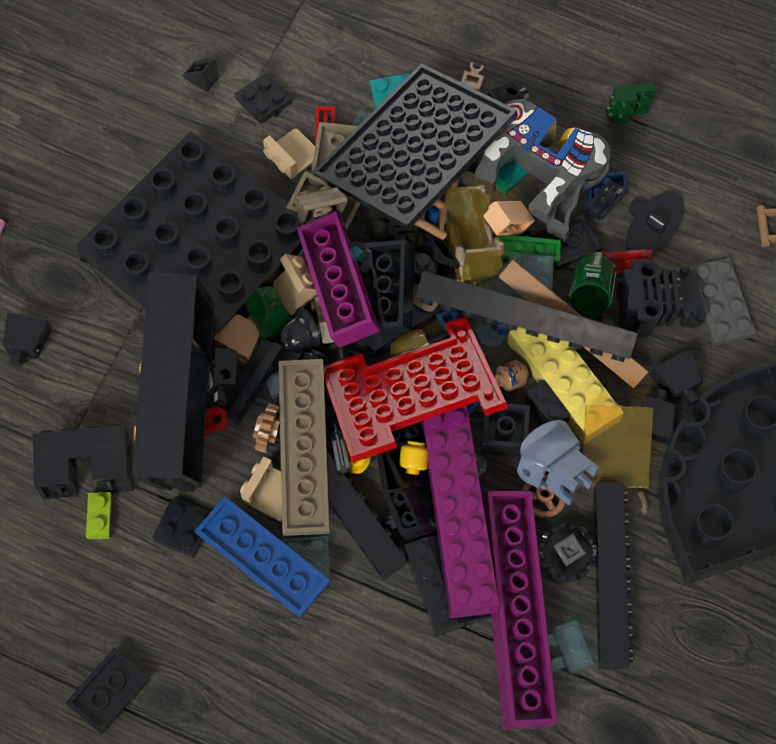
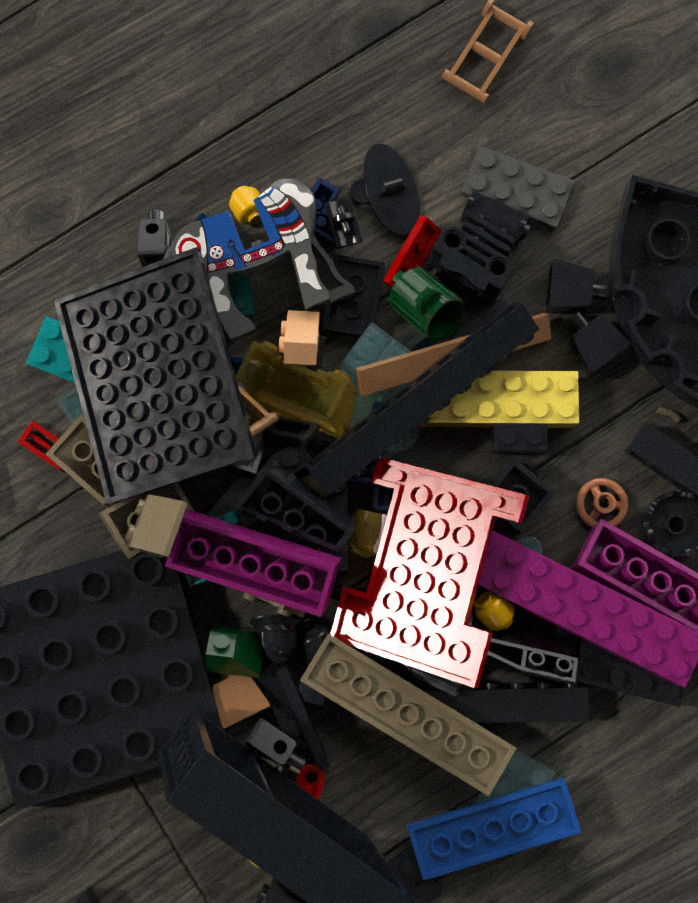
camera: 55 degrees left, 15 degrees up
tan bracket [240,457,282,522] -> none
medium nougat gear [253,404,280,453] -> none
tan bracket [263,129,315,180] -> none
tan bracket [273,254,317,315] -> none
medium nougat plate [461,62,484,92] -> none
medium nougat head [495,360,529,391] -> none
green plate [496,235,561,263] -> none
sand blue piece [517,420,599,505] -> none
dark grey tile [553,534,586,566] -> none
clear yellow piece [582,405,653,488] -> none
dark green plate [606,83,656,124] -> none

